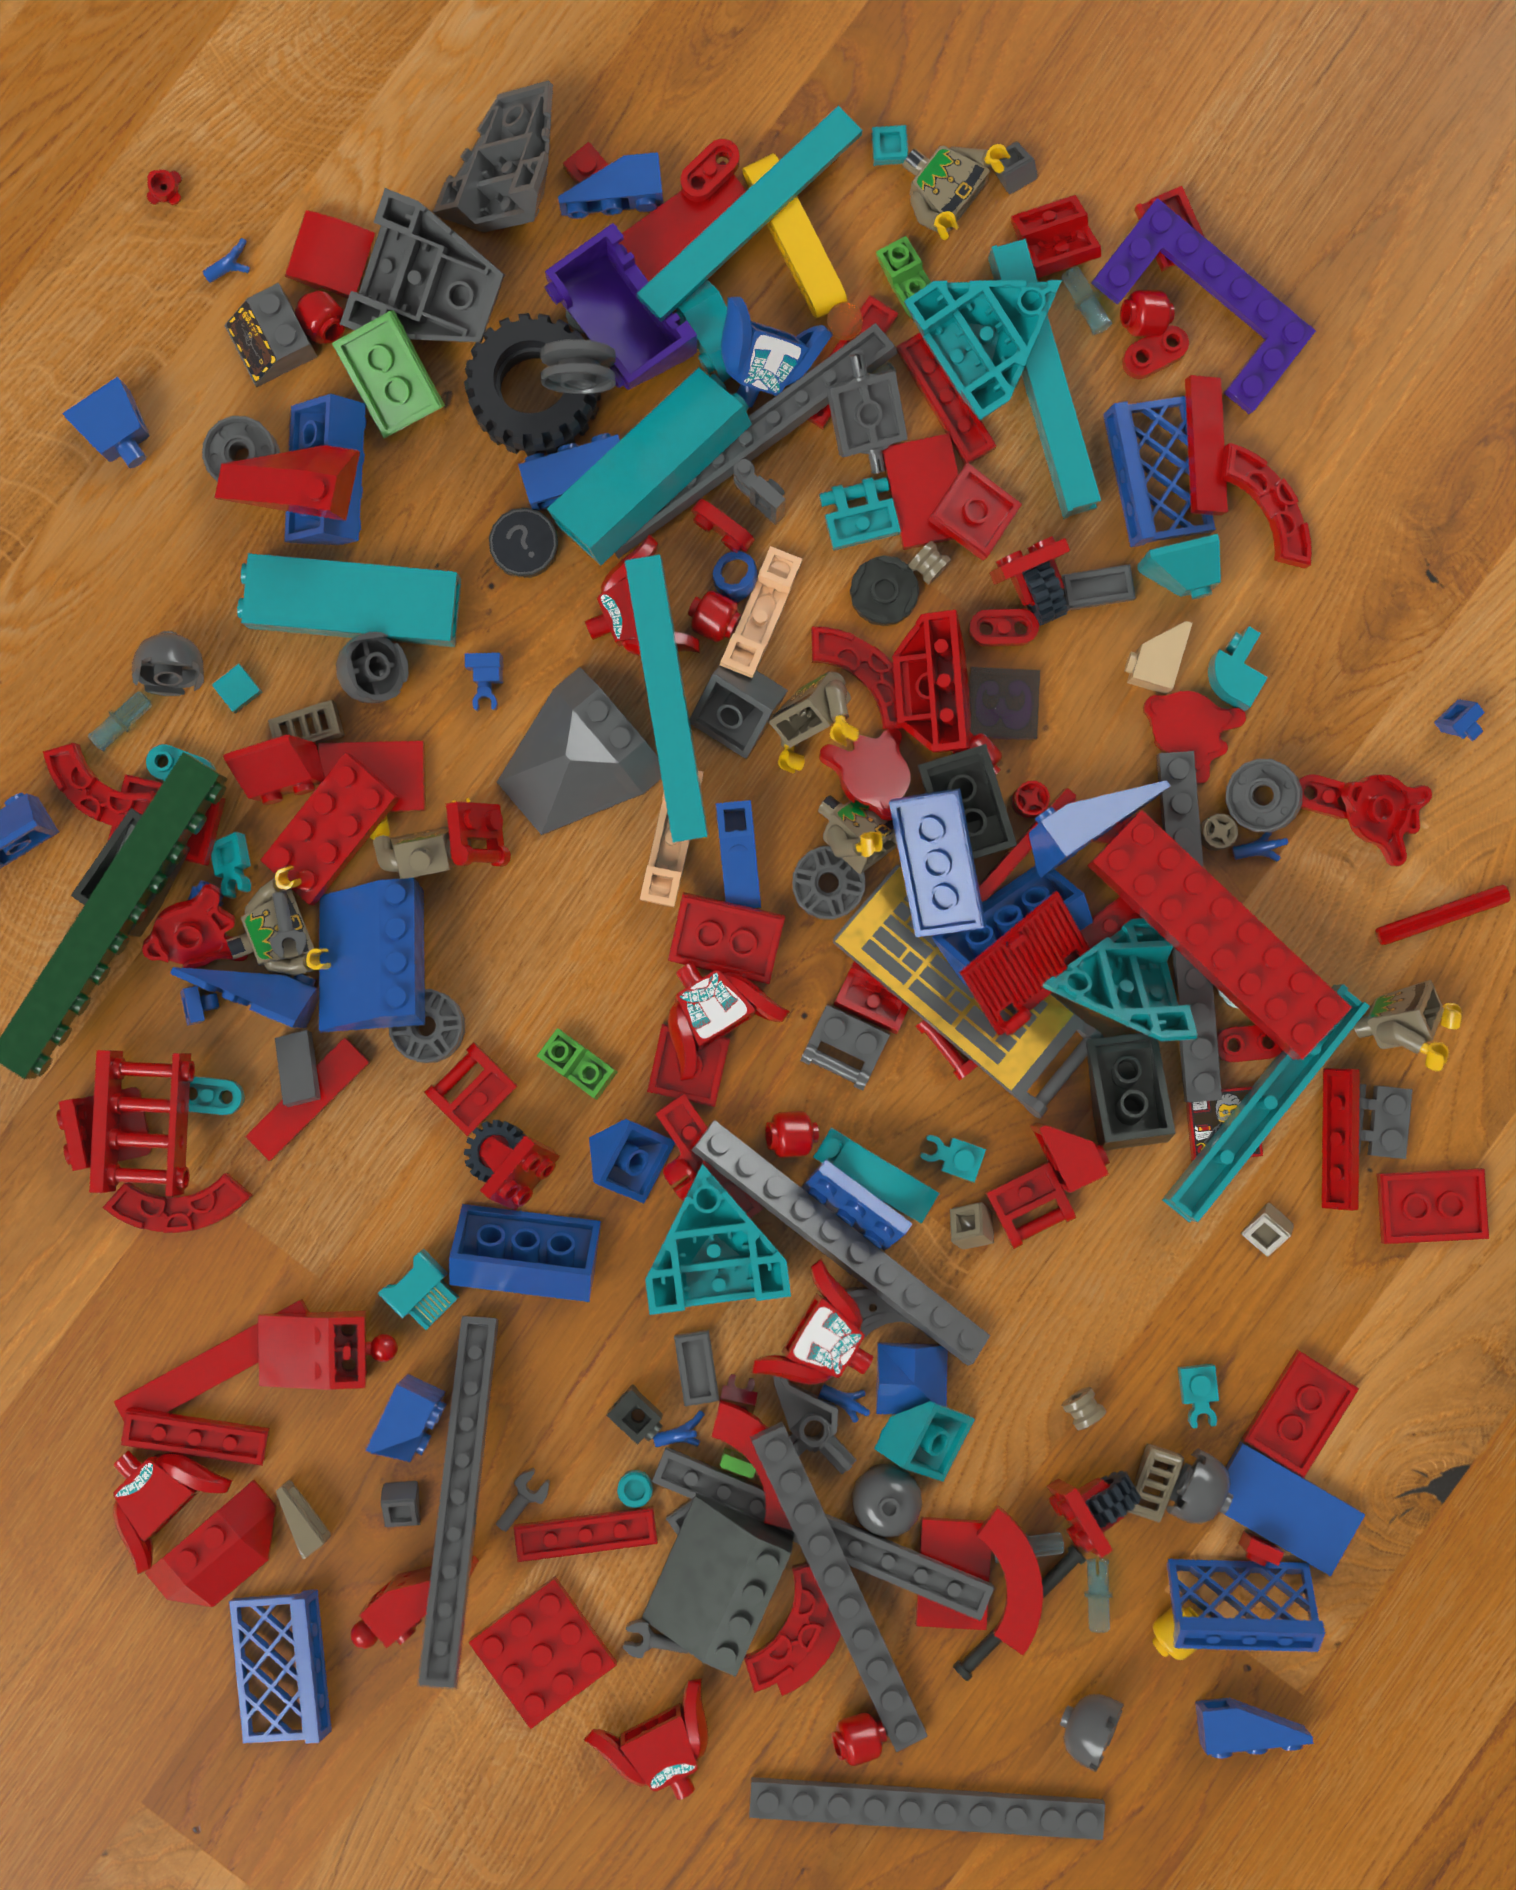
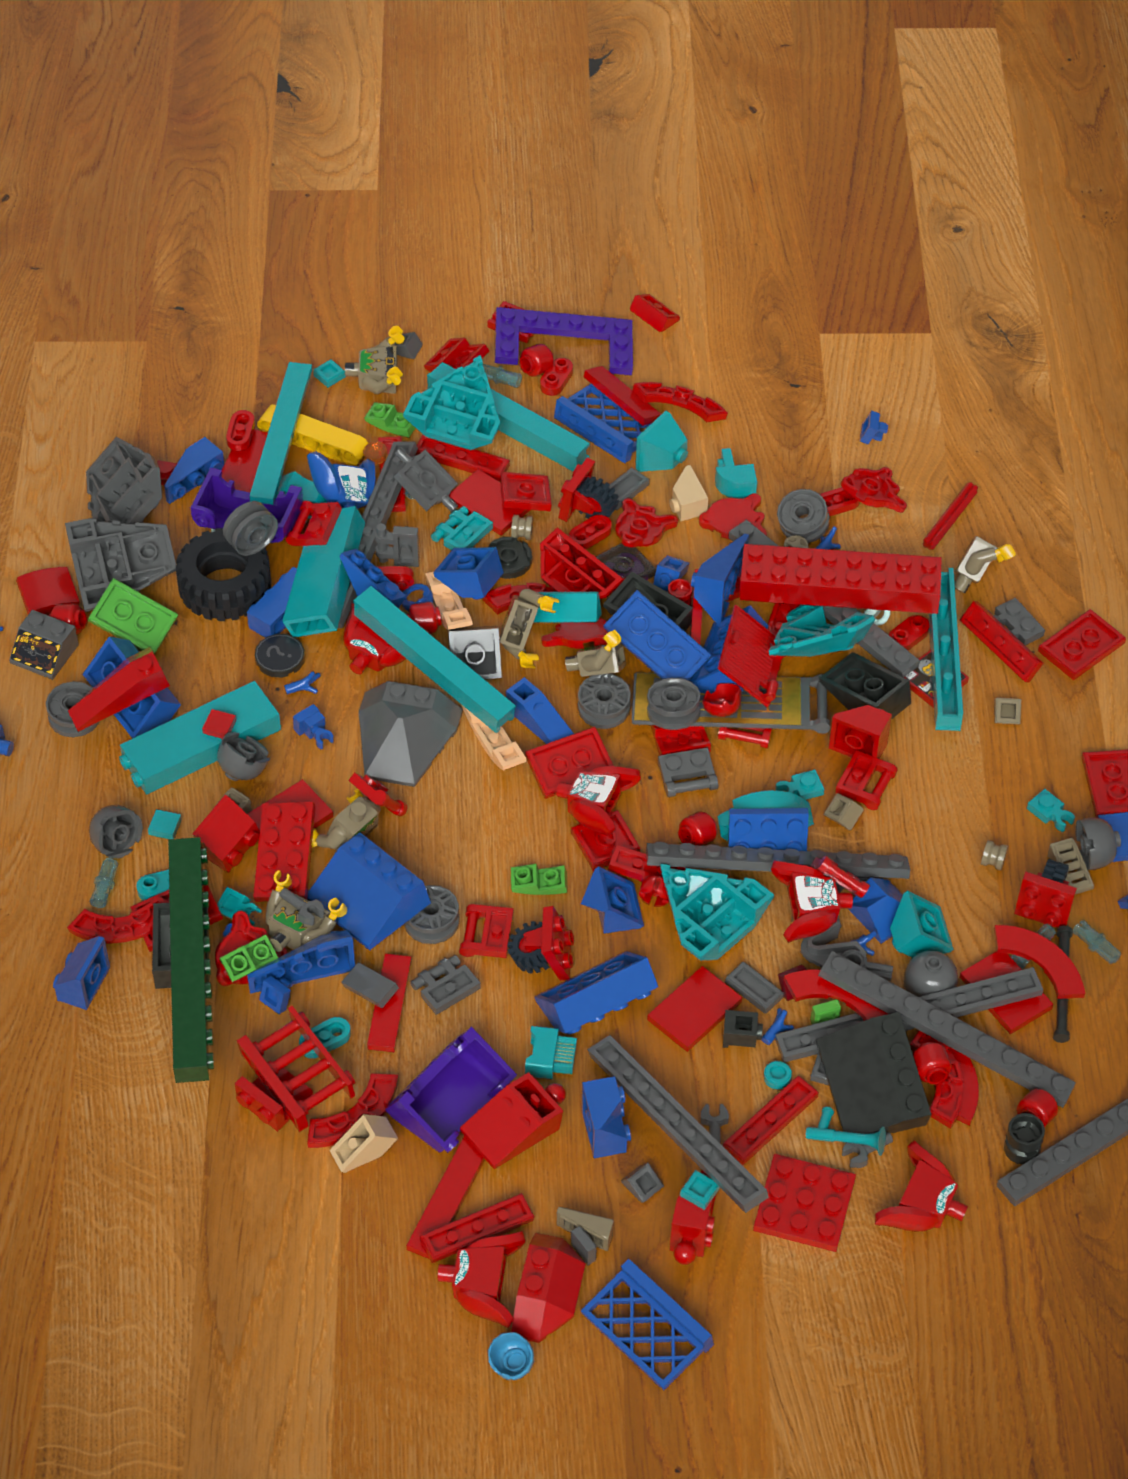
camera: 35 degrees left, 35 degrees down
none -> red tile [202,709,236,739]
none -> bright green slope [219,935,278,982]
none -> blue bar [284,671,321,695]
none -> red plate [286,501,342,546]
none -> tan slope [330,1114,398,1173]
none -> blue slope [339,549,406,608]
none -> dark purple windscreen [385,1027,517,1153]
none -> dark grey plate [410,955,481,1015]
none -> blue slope [433,547,504,599]
none -> dark azure hair [488,1332,535,1381]
none -> teal slope [534,592,602,622]
none -> dark grey tile [571,1226,596,1266]
none -> red tile [615,498,678,547]
none -> red slope [630,294,680,332]
none -> dark grey wheel [647,678,700,730]
none -> red tile [647,966,742,1052]
none -> blue bracket [653,555,689,592]
none -> teal tile [680,1170,720,1210]
none -> red hair [702,683,742,717]
none -> teal piece [806,1107,886,1156]
none -> red plate [810,856,870,898]
none -> red head [913,1042,952,1085]
none -> pearl dark grey wheel [1004,1113,1045,1165]

